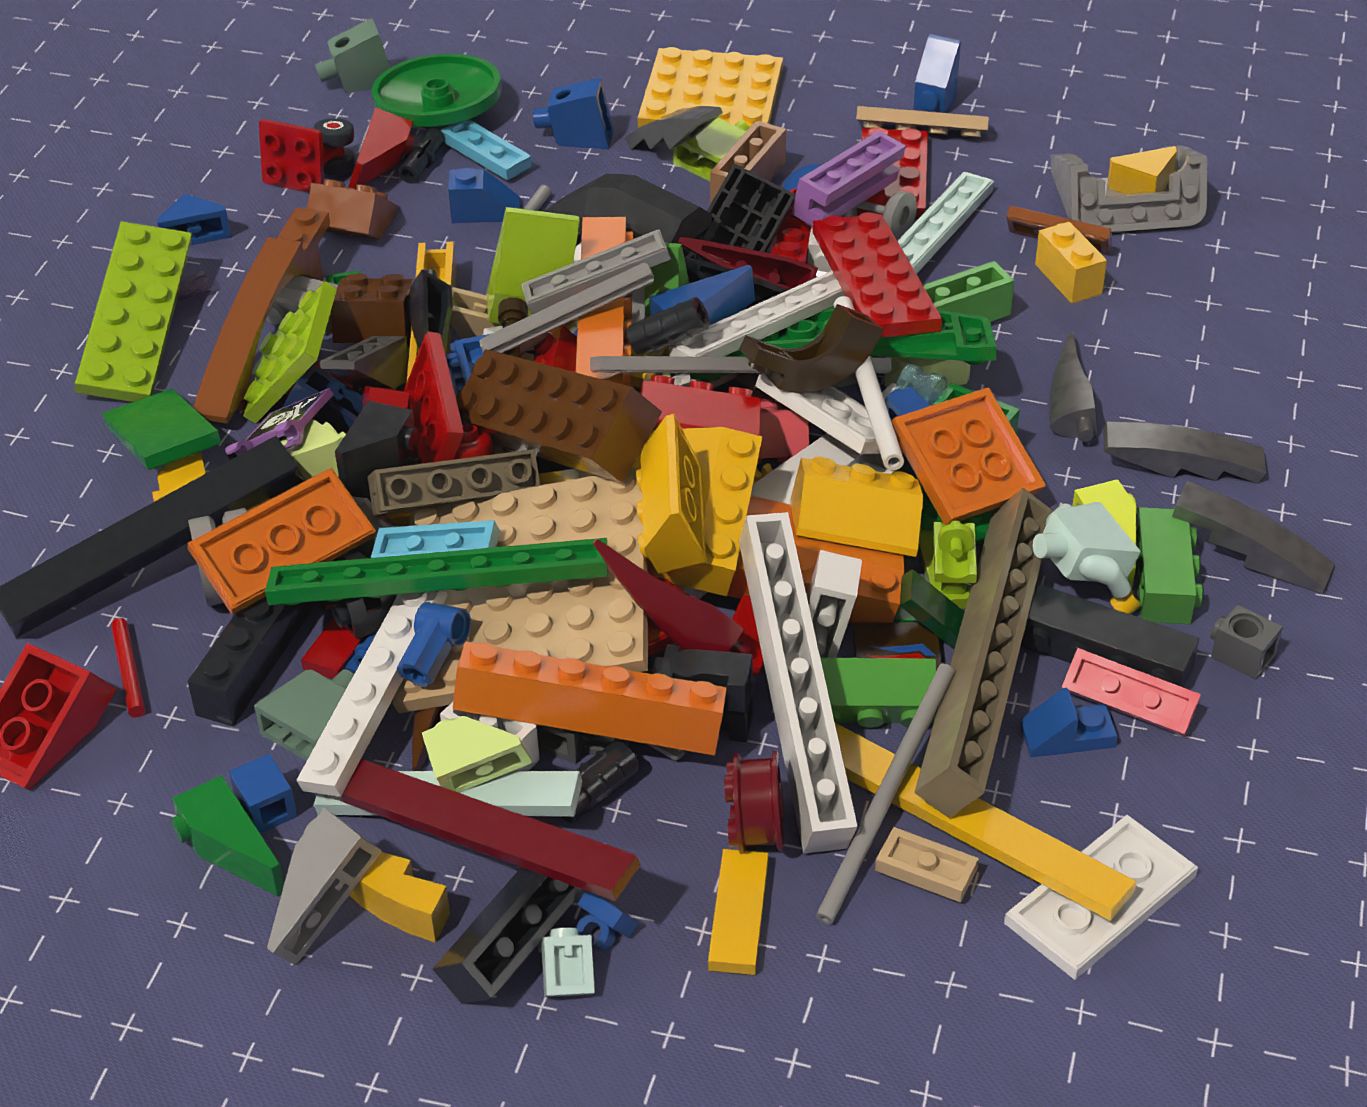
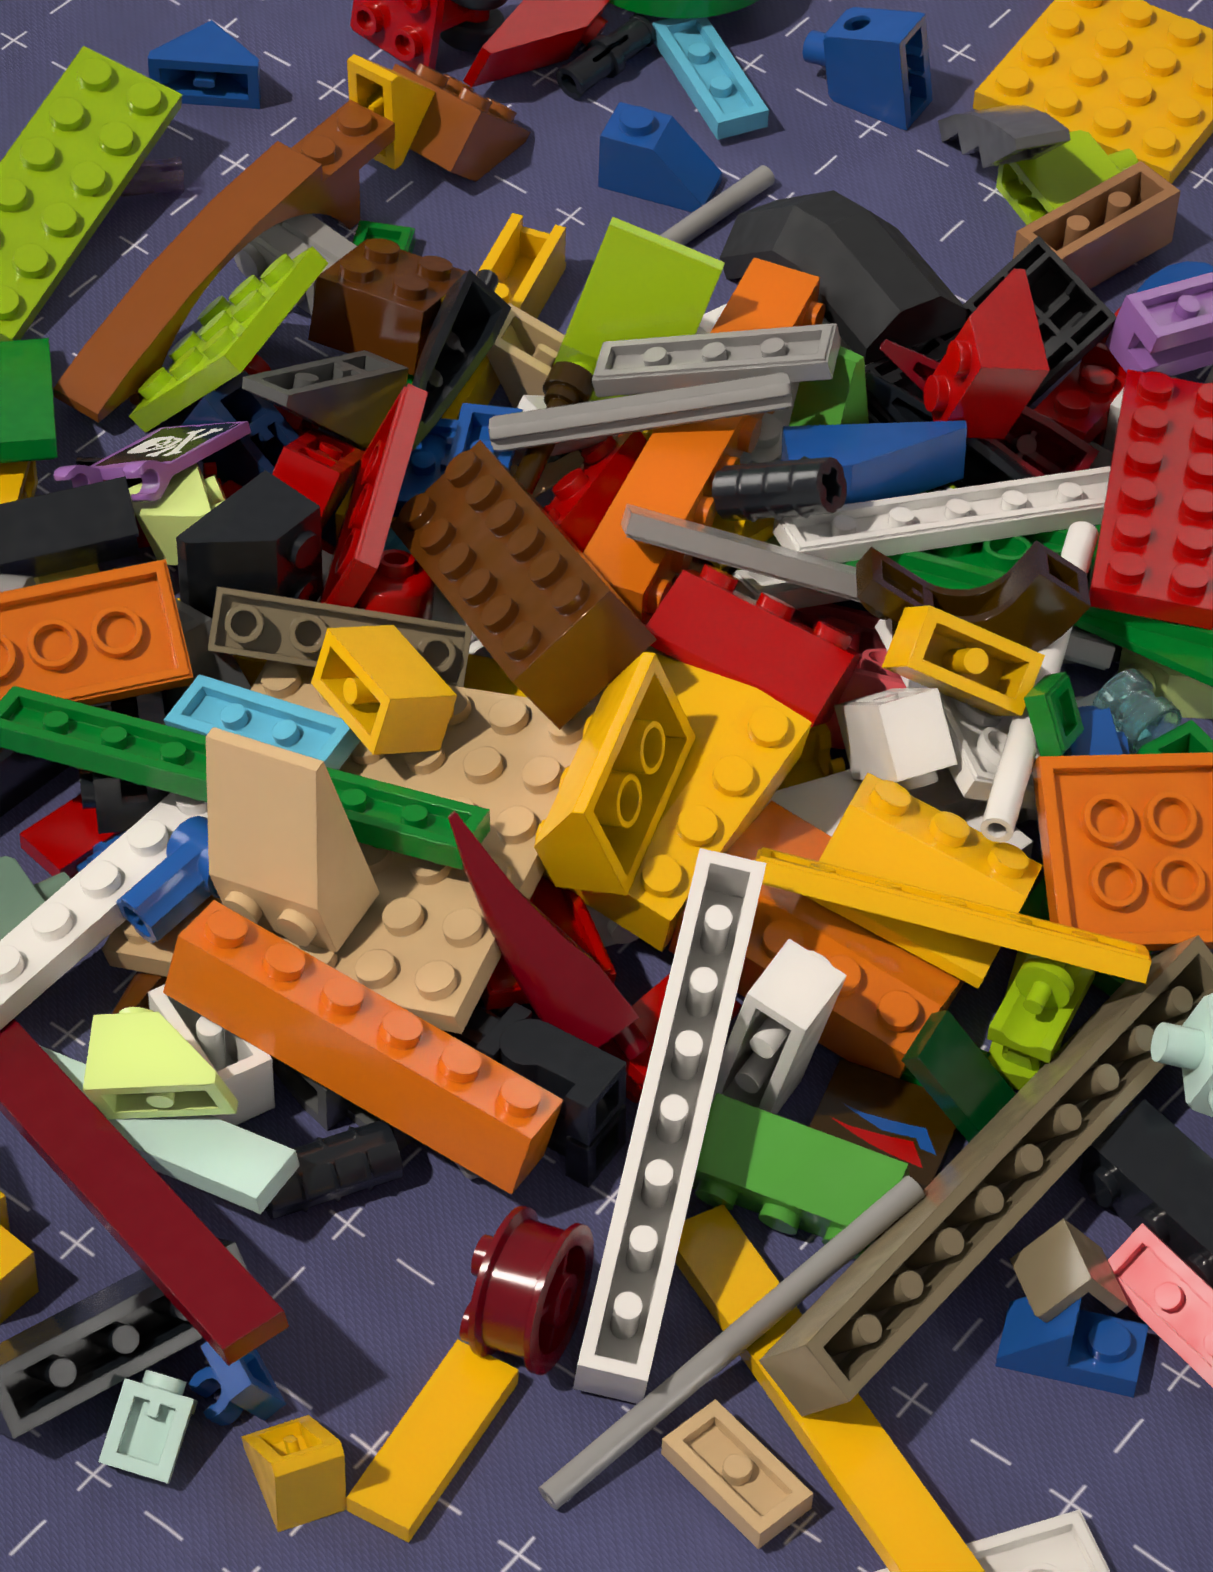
camera: 20 degrees right, 5 degrees up
none -> tan slope [206,727,380,953]
none -> yellow slope [241,1415,346,1532]
none -> yellow brick [311,625,457,755]
none -> yellow slope [347,54,435,170]
none -> yellow tile [755,847,1152,984]
none -> white brick [834,688,957,790]
none -> yellow brick [882,605,1045,716]
none -> red slope [923,268,1050,439]
none -> dark tan panel [1010,1218,1128,1322]
none -> green tile [1024,672,1084,756]

